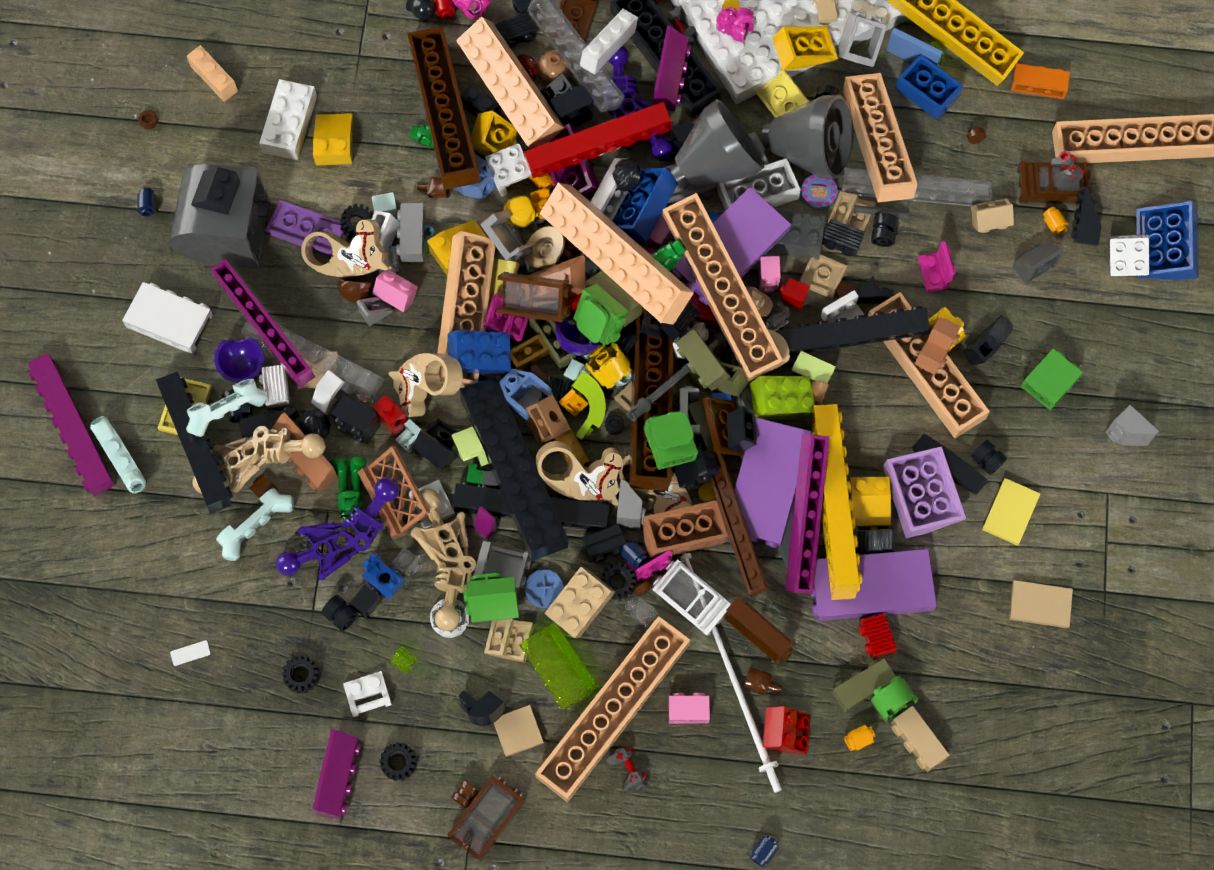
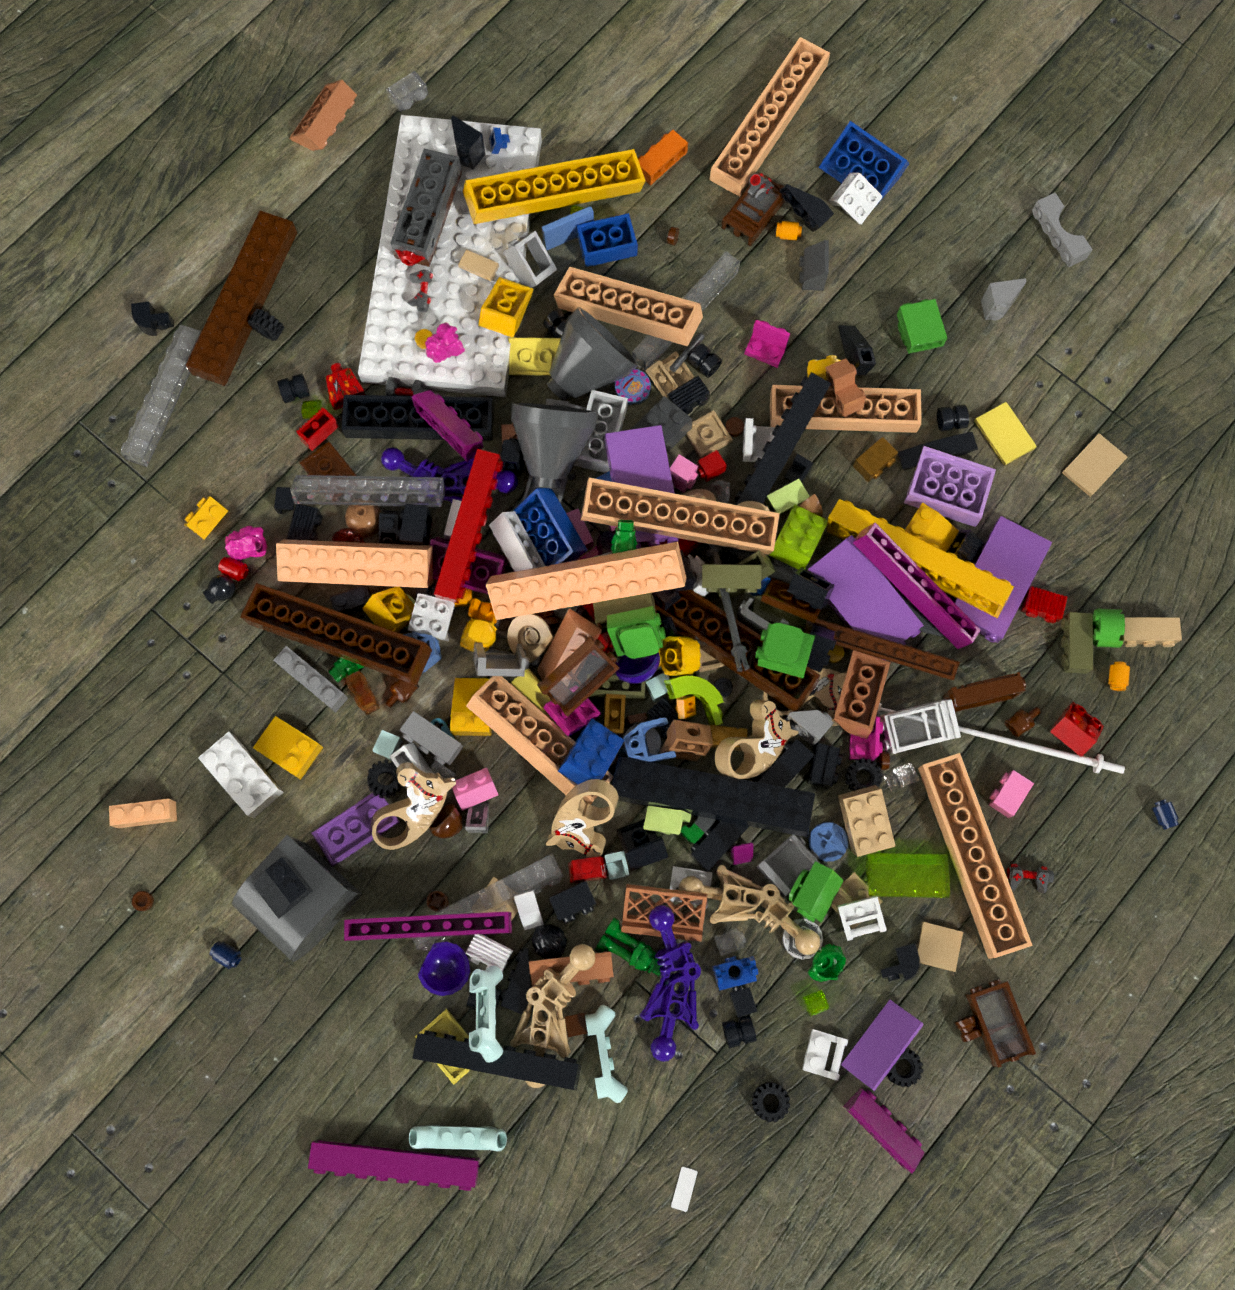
camera: 55 degrees left, 5 degrees up
white panel [122,282,213,355] -> none
white brick [580,9,638,75] -> none
black hair [612,158,642,192] -> none
dark blue brick [621,541,650,568] -> none
black slope [856,276,894,304] -> none
tan brick [971,198,1014,233] -> none
none -> light grey arch [273,646,348,713]
none -> clear orange brick [346,671,380,715]
none -> reddish brown wheel [426,891,449,912]
none -> black panel [785,454,814,483]
none -> green hair [808,944,846,982]
none -> white plate [837,896,886,941]
none -> medium lavender tile [841,1000,924,1091]
none -> pearl gold brick [853,437,898,482]

